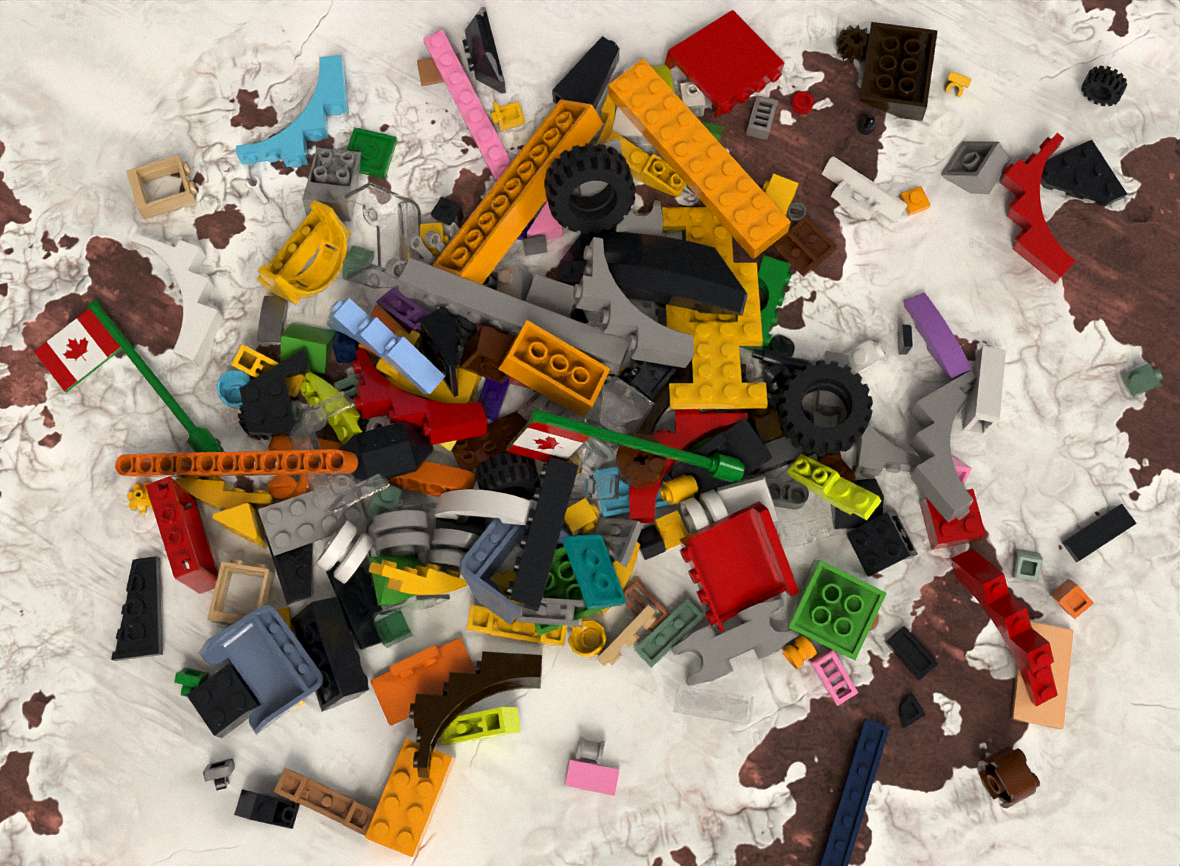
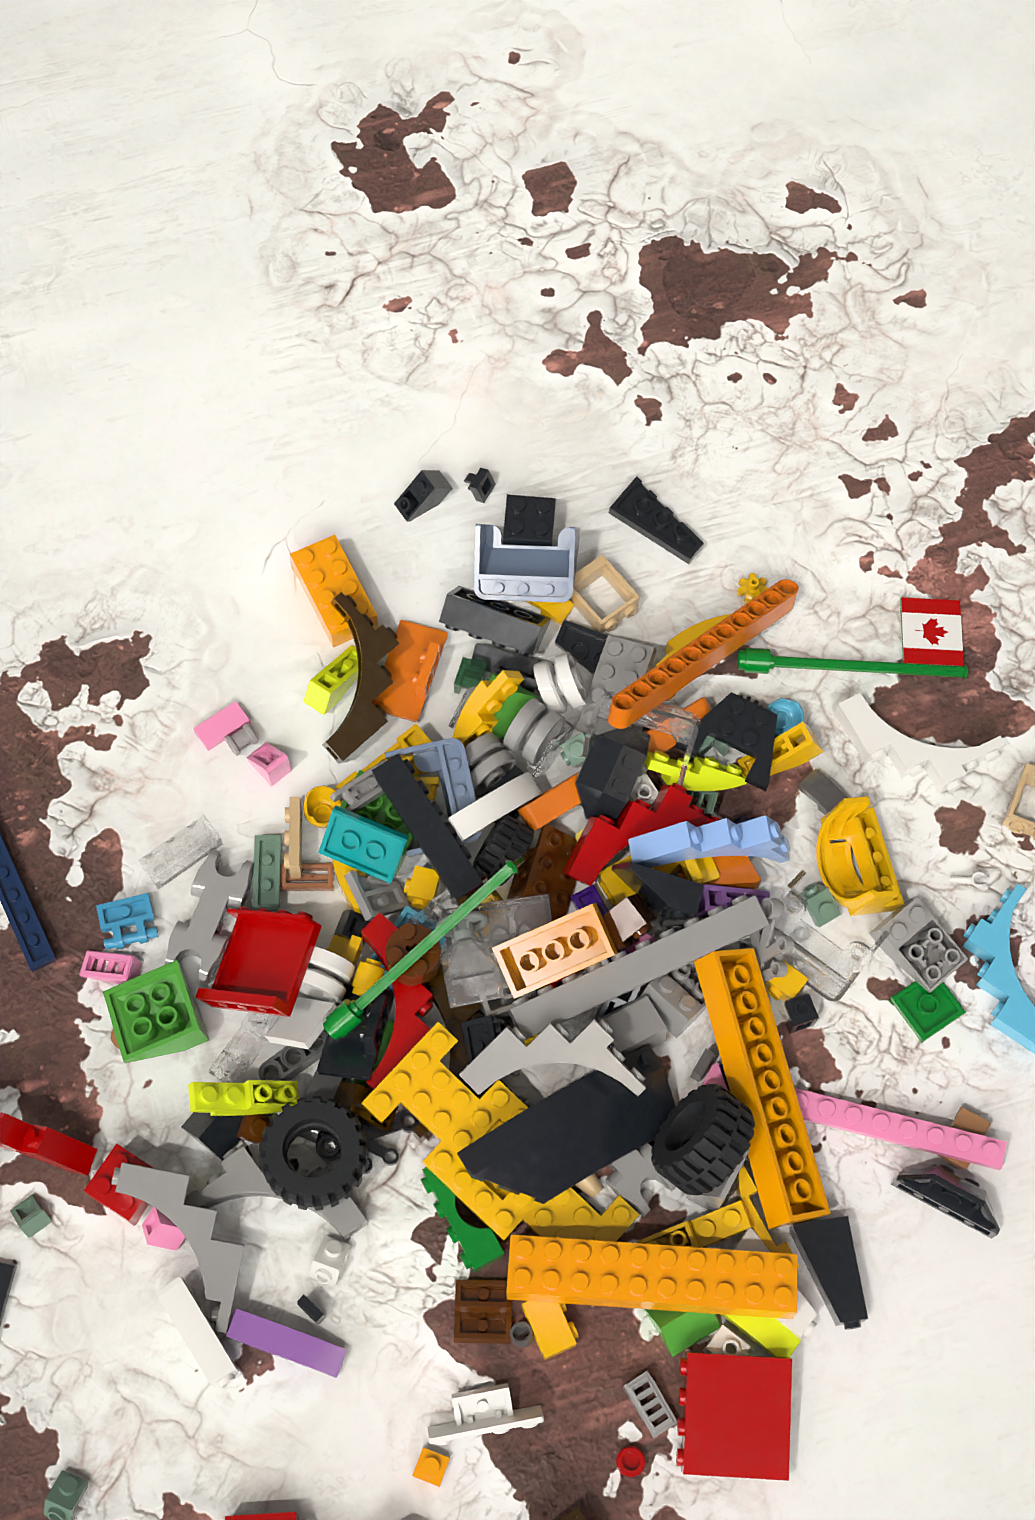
camera: 130 degrees right, 5 degrees down
red window [145,476,219,594] -> none
green tile [174,667,209,697] -> none
yellow slope [212,503,268,549] -> none
medium nougat slope [273,768,376,836] -> none
bright green slope [280,323,337,376] -> none
yellow bracket [490,101,525,132] -> none
black plant [752,335,809,393] -> none
light orange wheel [782,635,817,669] -> none
black bracket [847,511,918,577] -> none
black hinge [857,114,876,135] -> none
black tile [884,626,938,681] -> none
black tile [899,693,926,728] -> none
none -> dark azure plate [96,893,159,950]
none -> bright pink slope [246,742,291,787]

